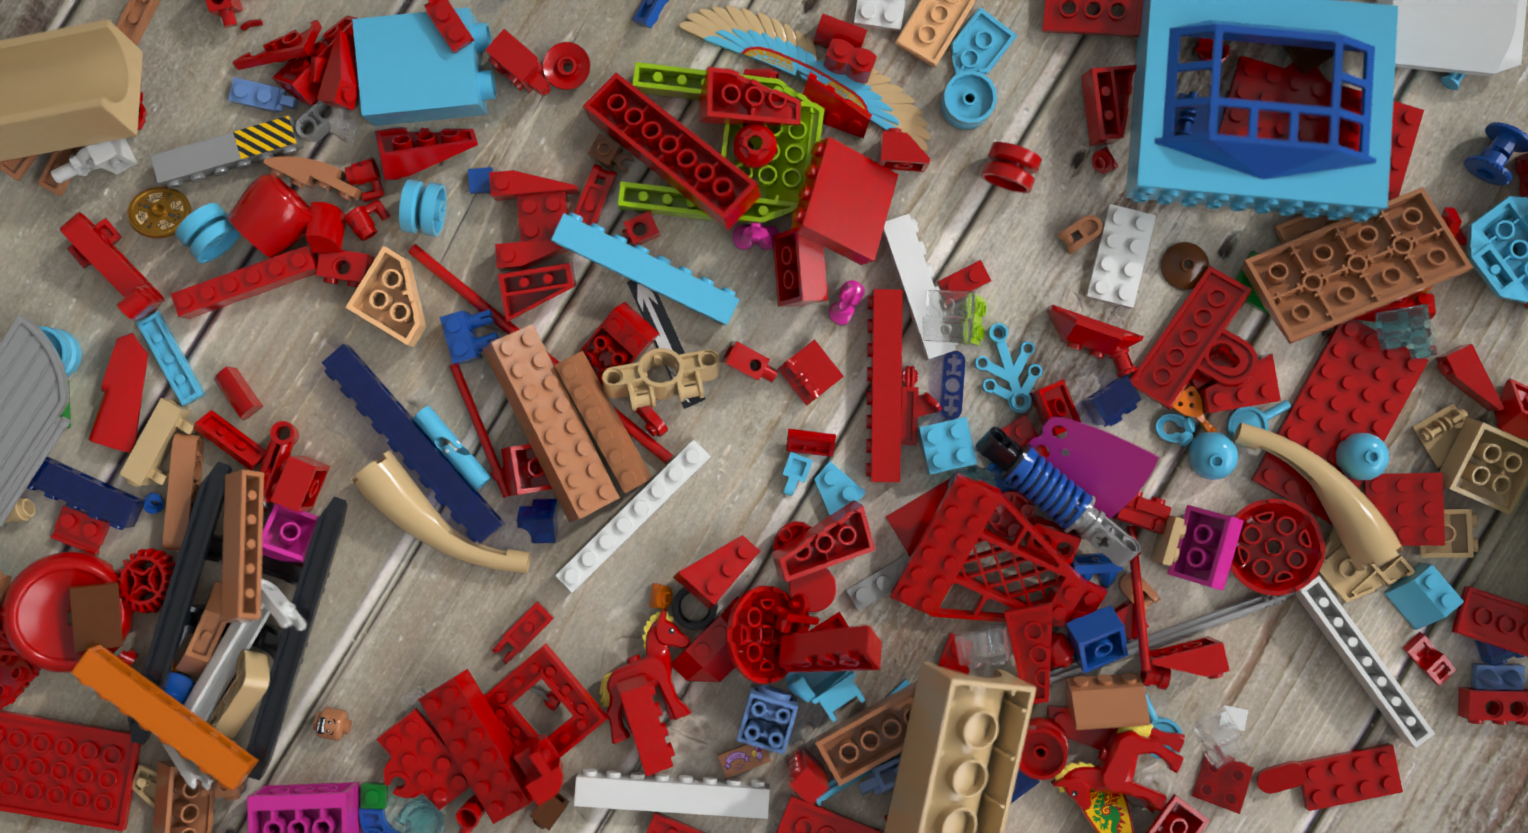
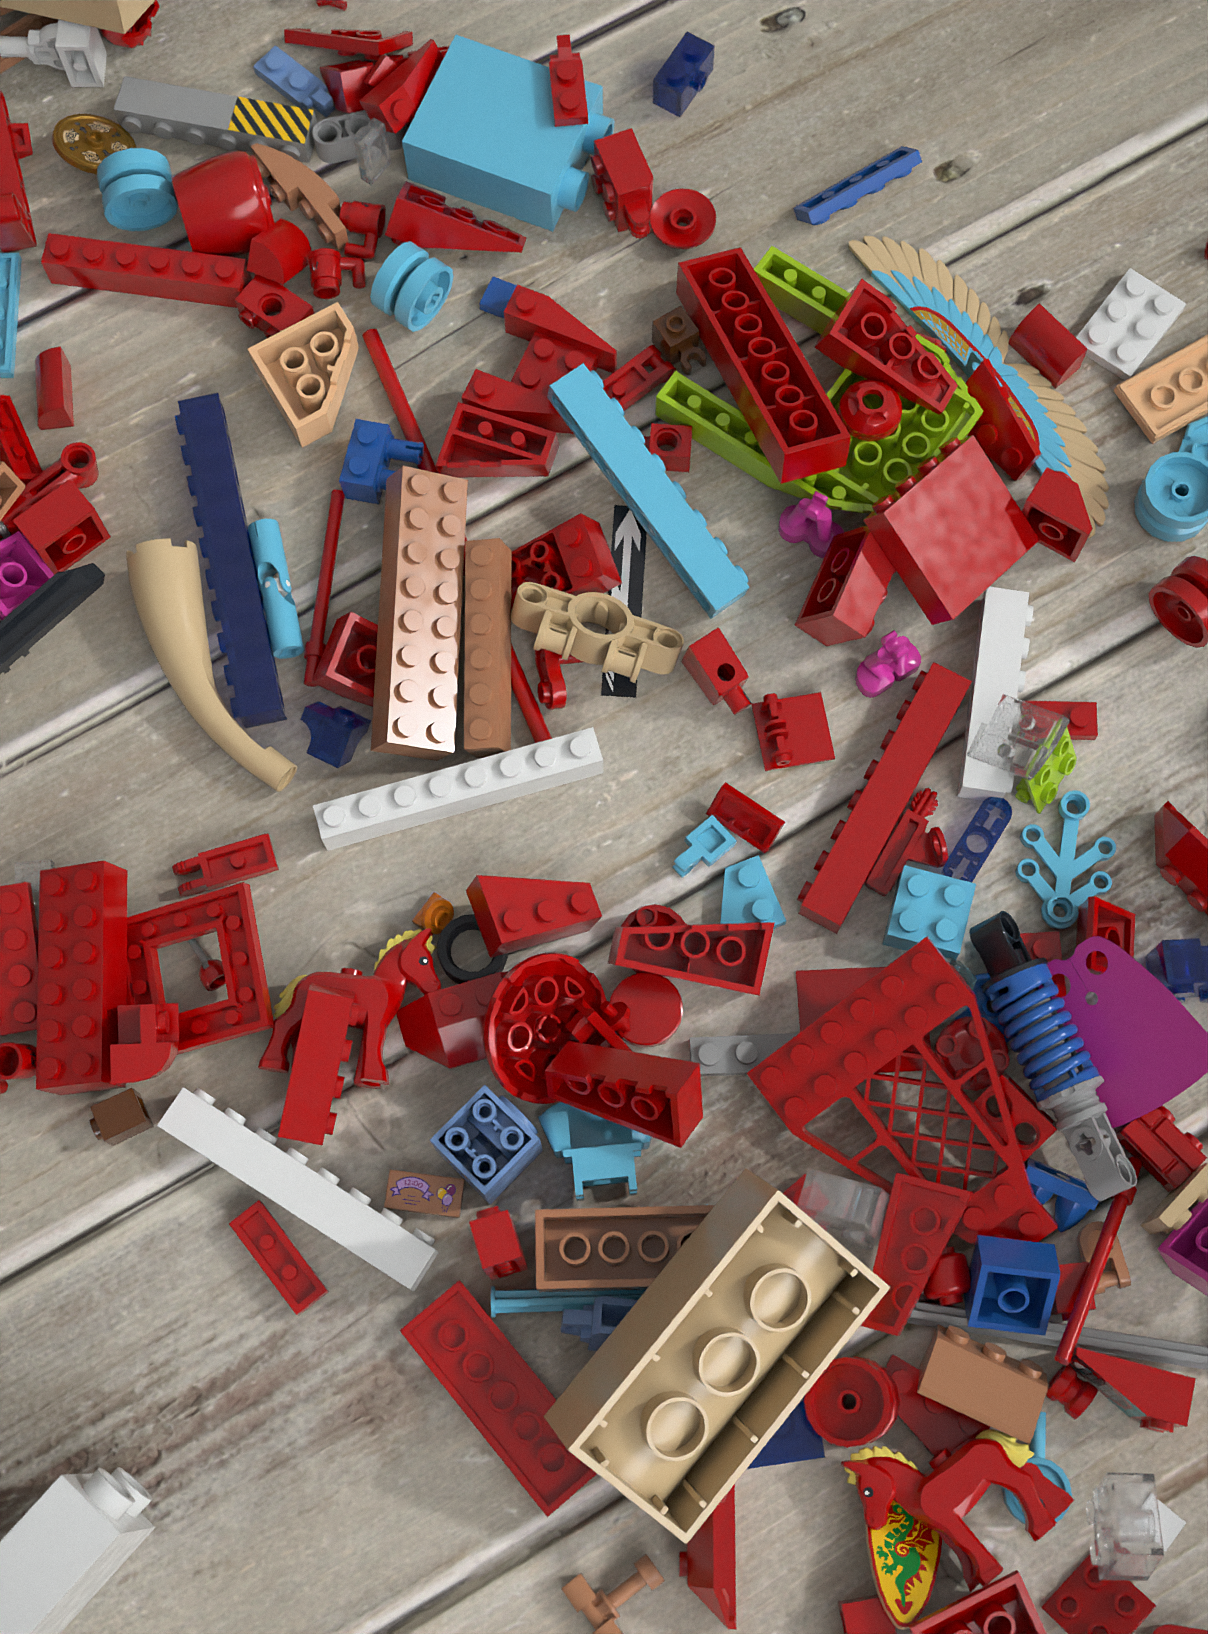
camera: 30 degrees right, 15 degrees down
red brick [823,39,877,83] -> none

